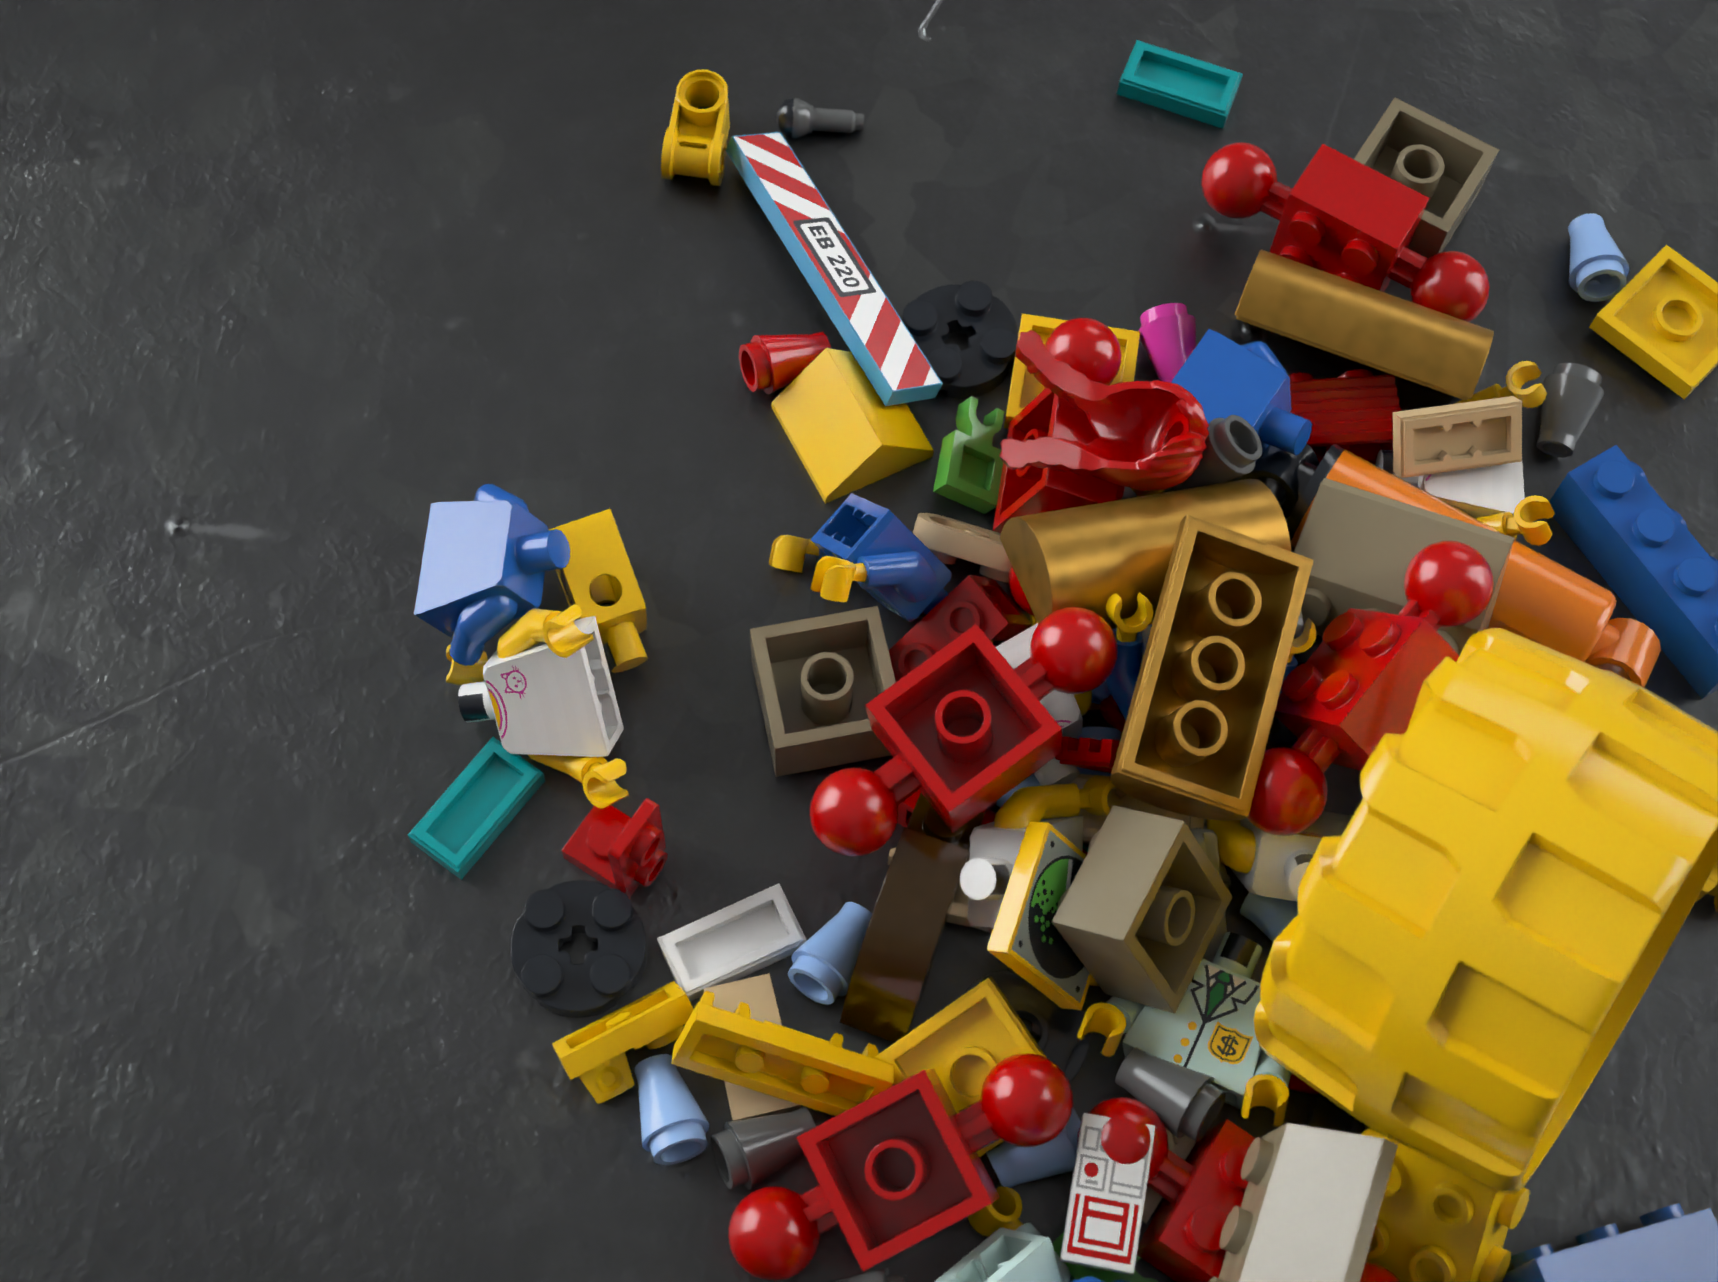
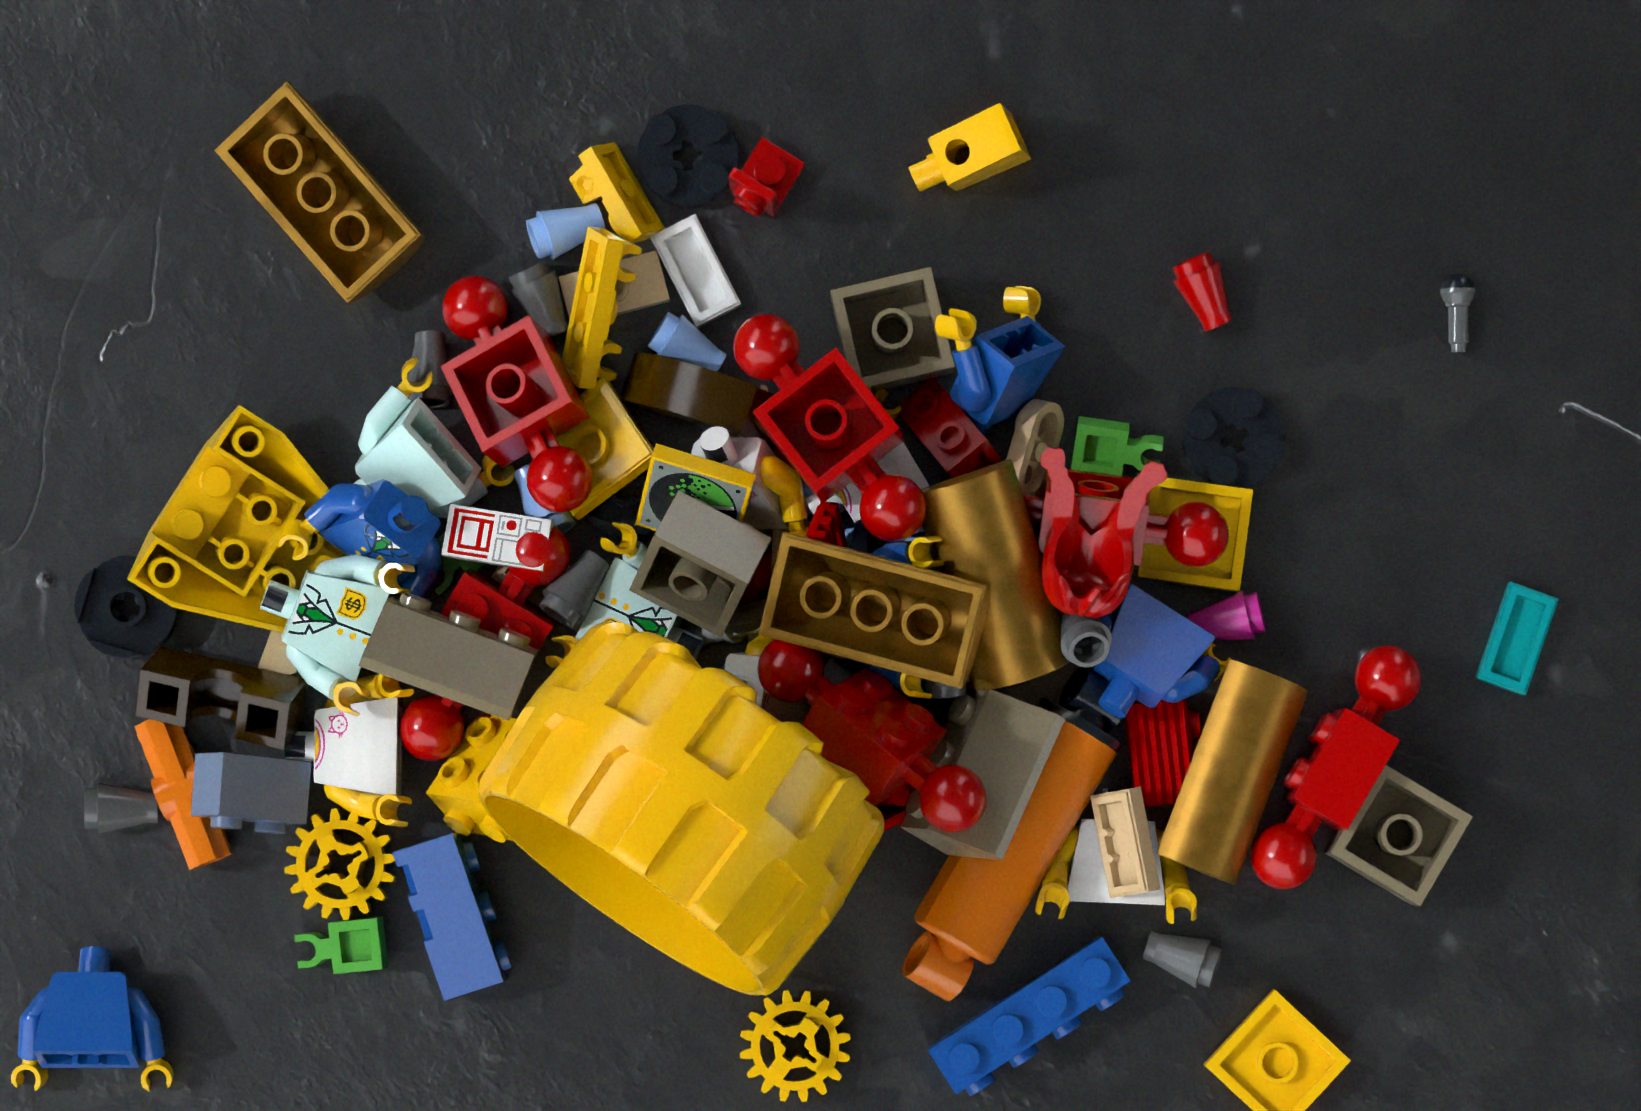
camera: 95 degrees right, 20 degrees up
teal tile [407,737,546,880] -> none
torso [414,484,570,685] -> none
torso [458,604,629,809] -> none
yellow piece [661,69,730,186] -> none
tile [726,132,943,406] -> none
yellow slope [772,348,934,504] -> none
light blue cone [1568,213,1630,302] -> none

